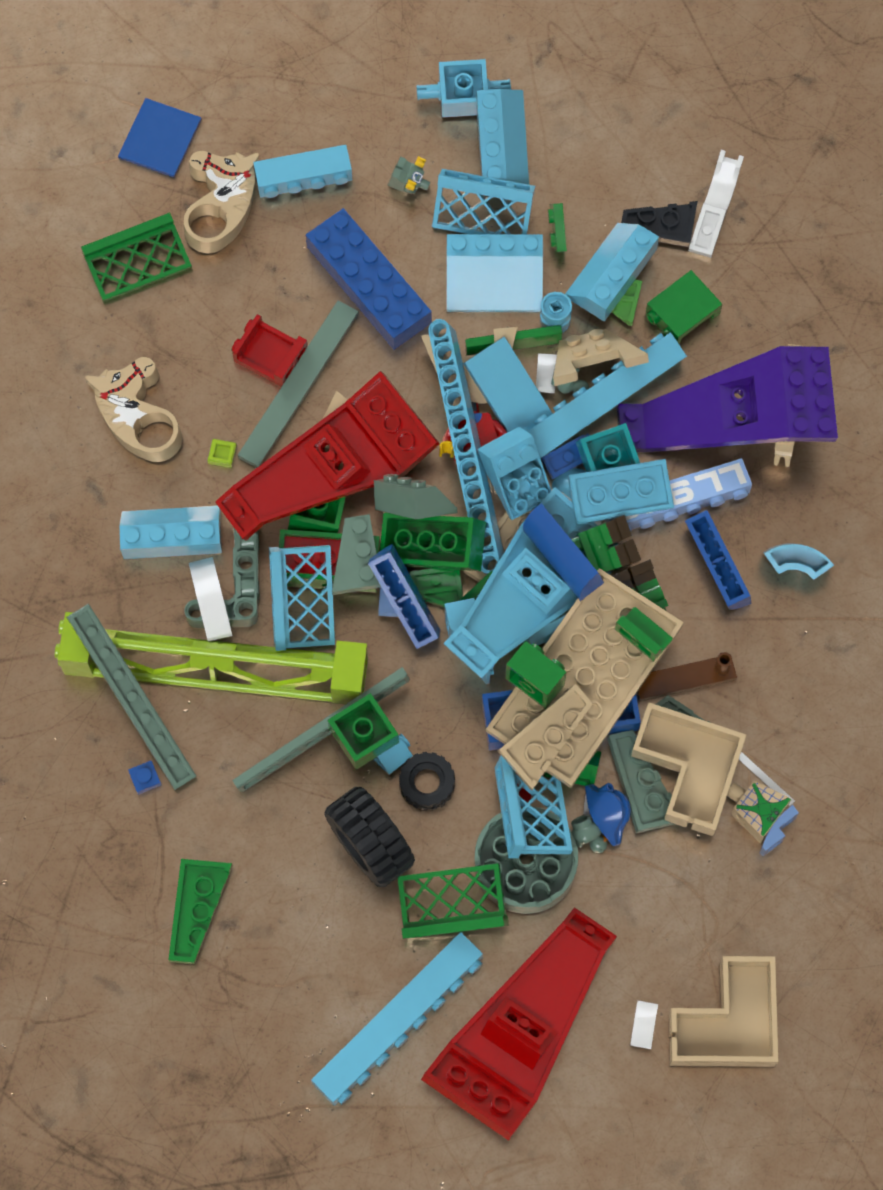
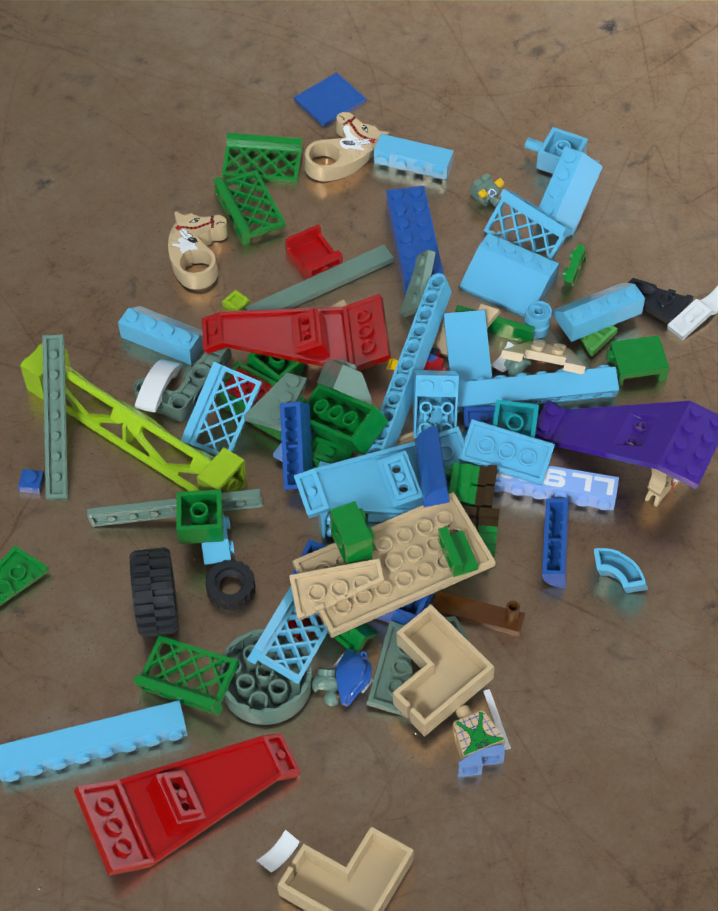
camera: 30 degrees right, 15 degrees down
none -> green fence [213,170,286,245]
none -> sand green wing [399,250,436,317]

